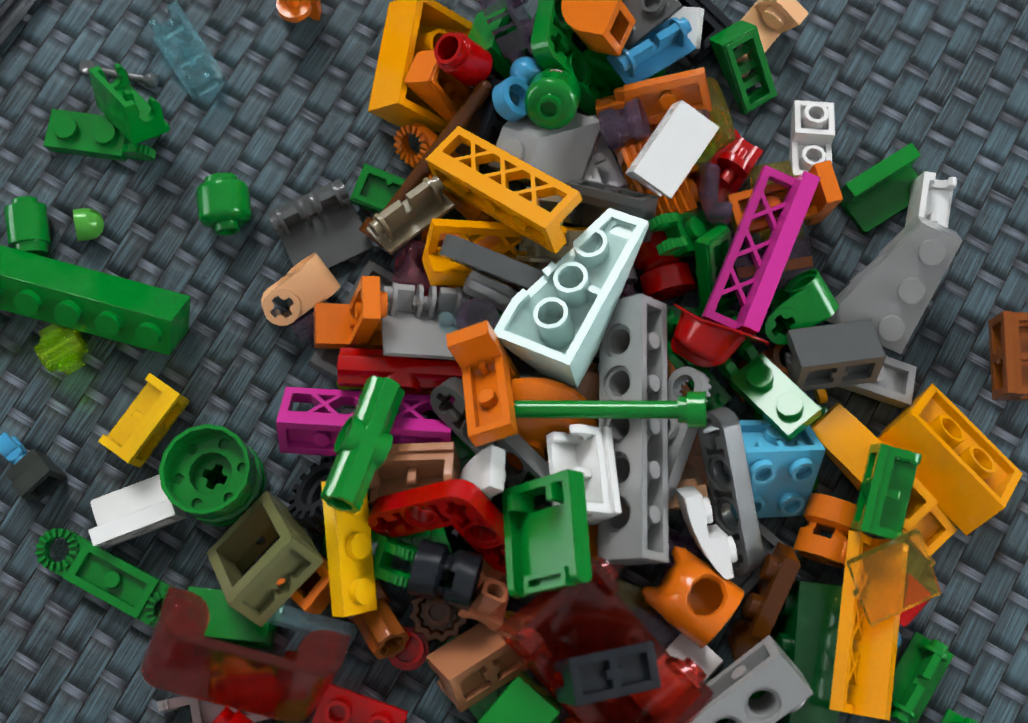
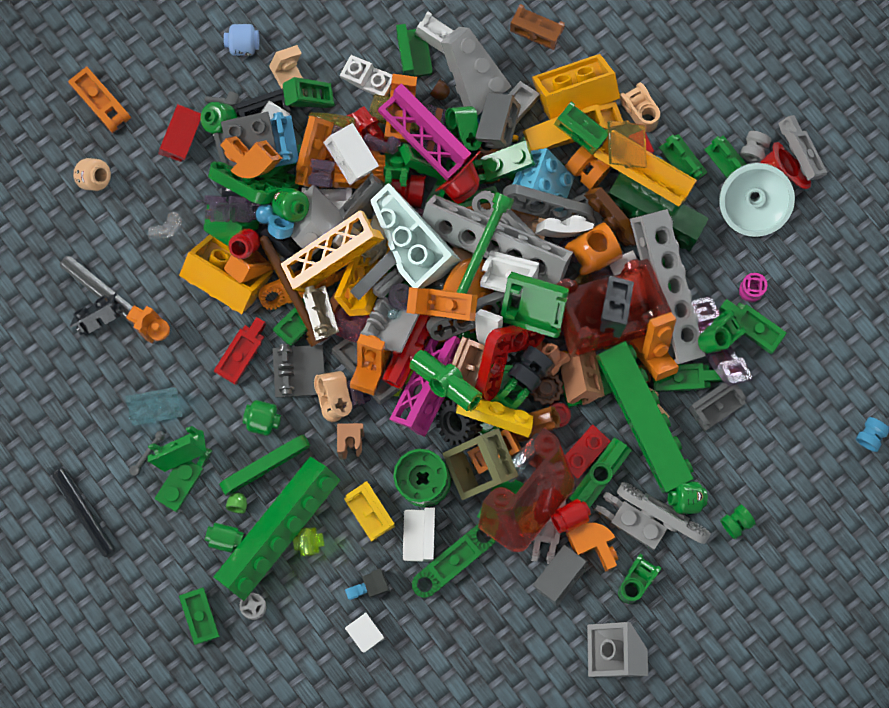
camera: 70 degrees left, 0 degrees up
none -> red hinge [214,317,267,385]
none -> green beam [219,434,311,496]
none -> nougat hinge [337,423,365,459]
none -> reddish brown hinge [429,79,450,100]
none -> light nougat piece [619,82,660,132]

